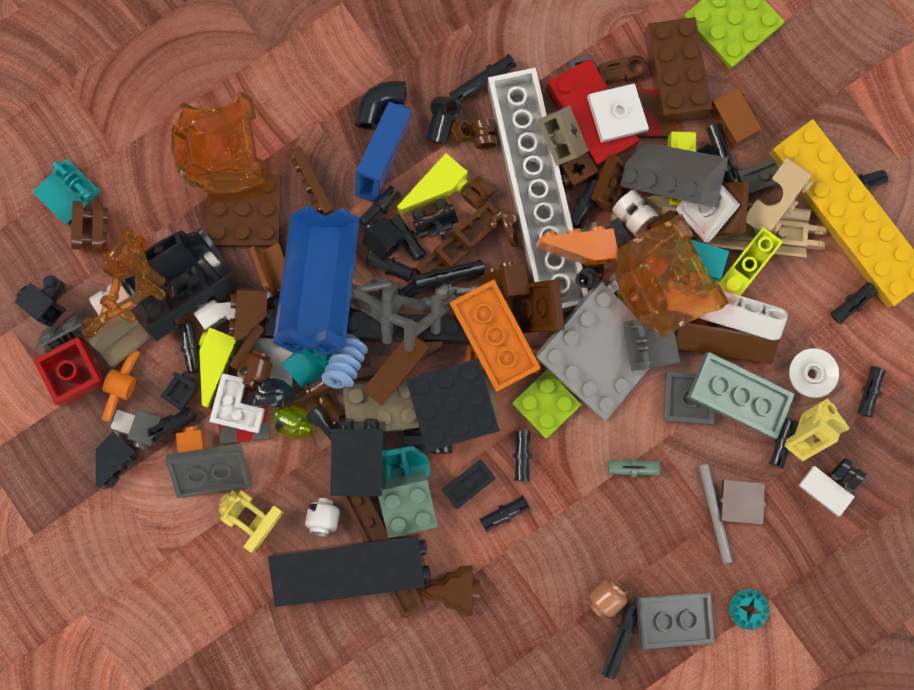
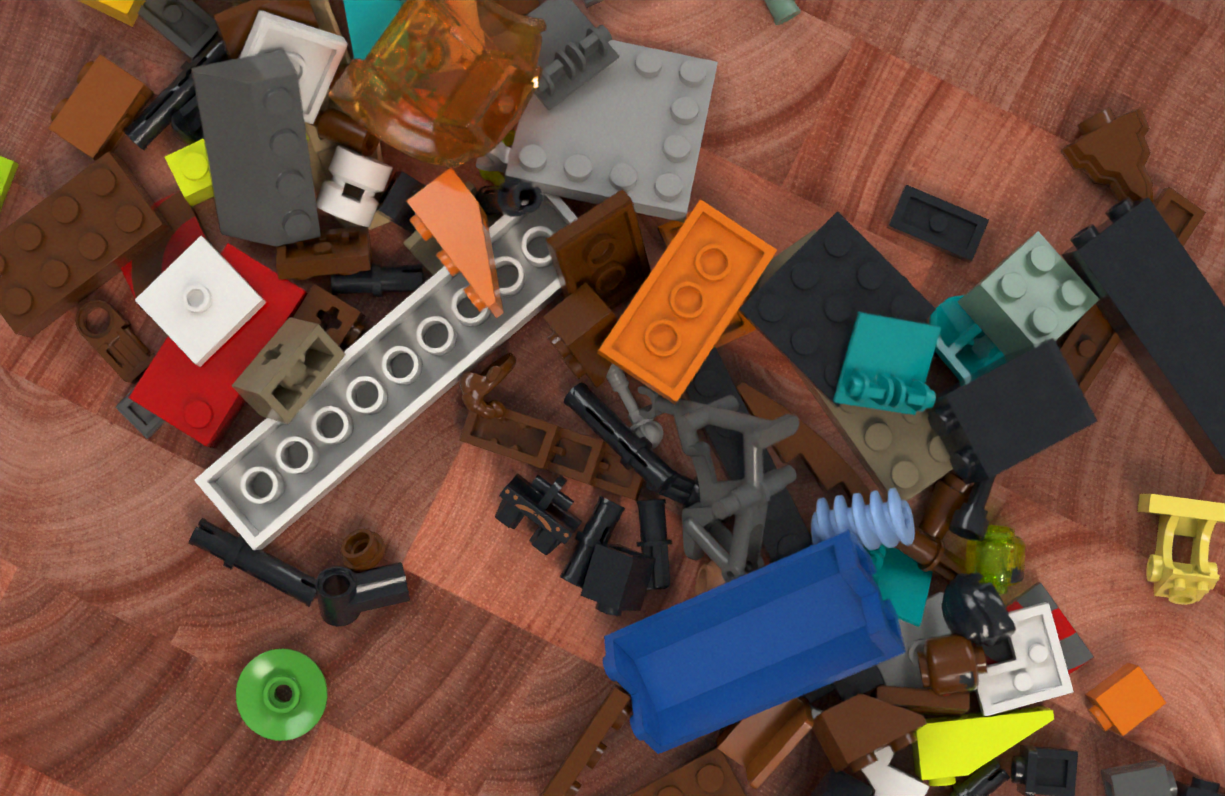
camera: 120 degrees left, 5 degrees up
black pin [147,407,196,443] -> none
dark grey tile [166,444,251,498] -> none
white head [305,498,340,537] -> none
blue slope [354,102,411,202] -> none
black cylinder [355,81,407,130] -> none
black axle [359,185,401,227] -> none
reddish brown tile [362,337,430,407] -> none
neon yellow slope [397,153,468,215] -> none
reddish brown wheel [461,176,495,210] -> none
reddish brown wheel [472,119,498,149] -> none
black pin [479,495,530,533] -> none
lime plate [512,369,581,439] -> none
black pin [512,431,532,481] -> none
none -> bright green dish [236,648,328,741]
none -> teal hinge [833,312,941,415]

